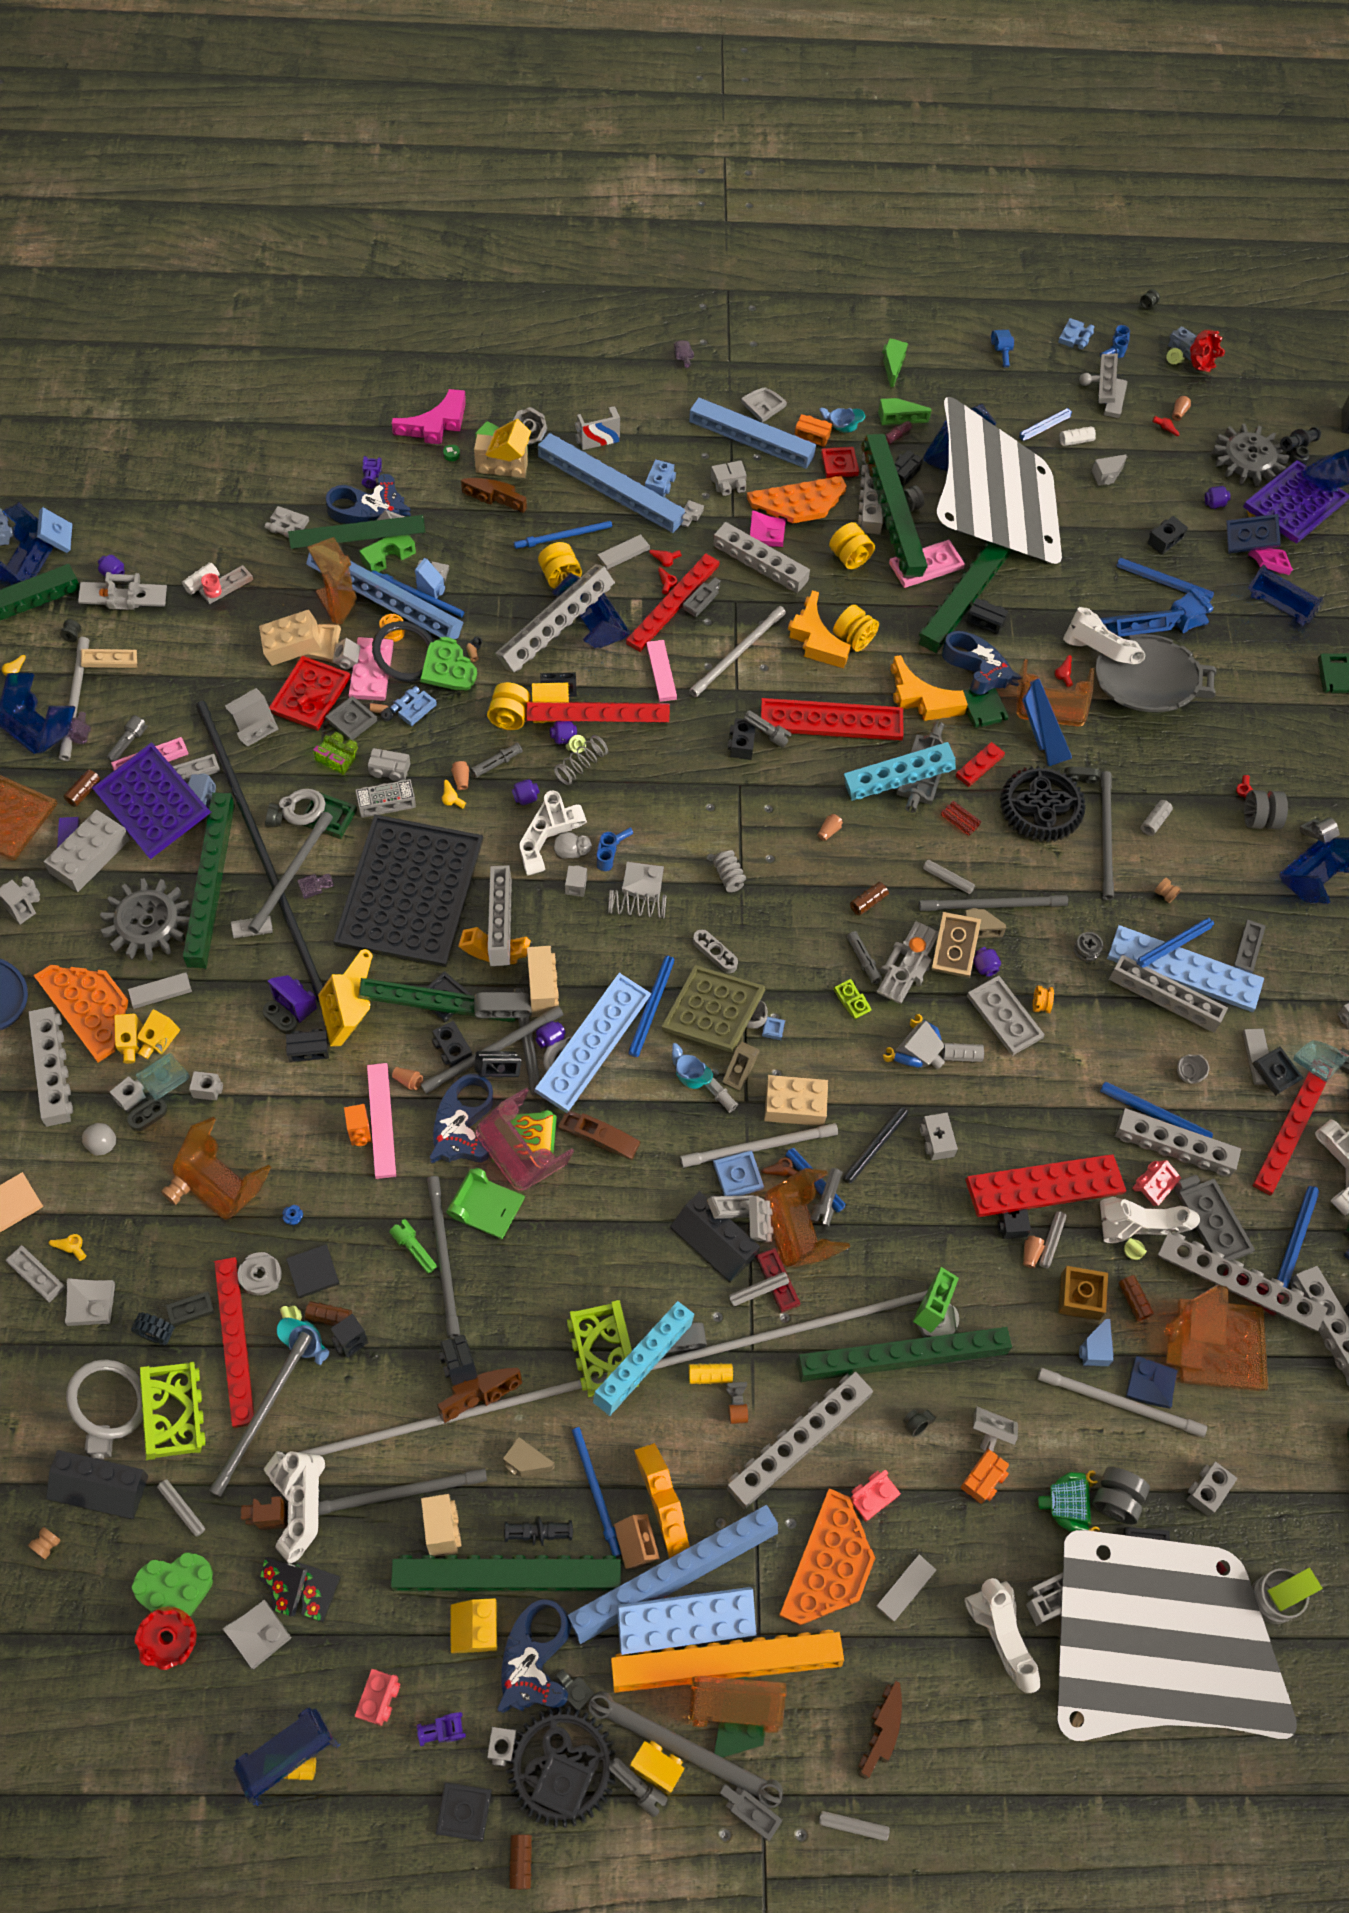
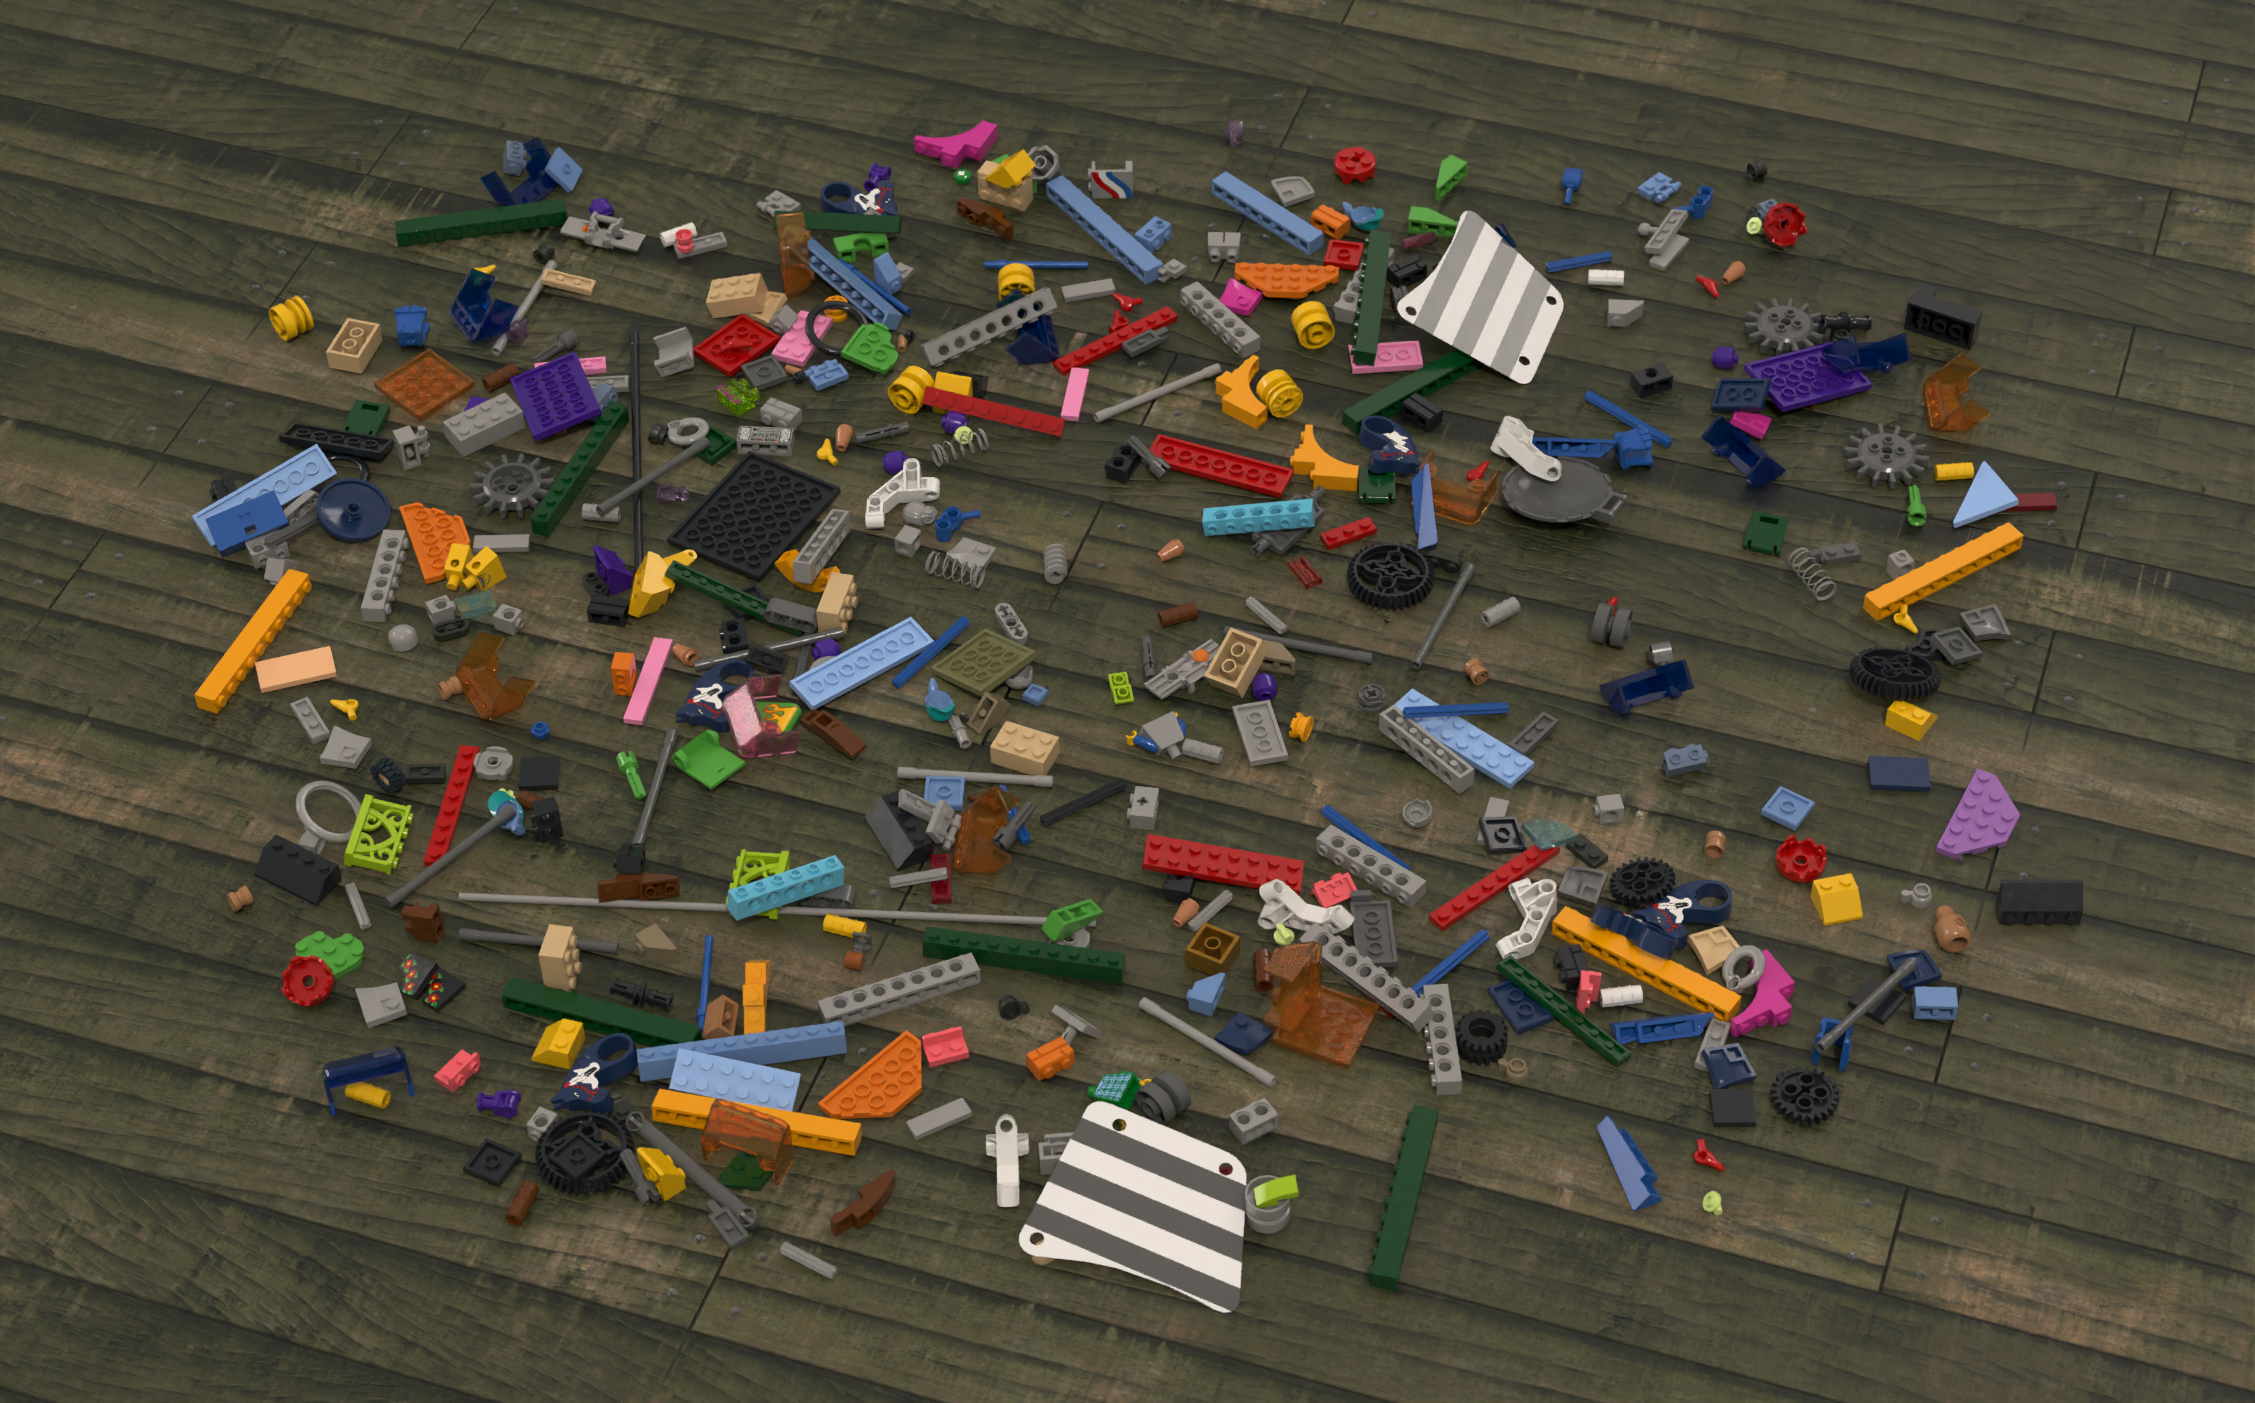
camera: 25 degrees right, 15 degrees down
white connector [264,1451,325,1563] -> none
none -> red plate [1334,147,1376,184]

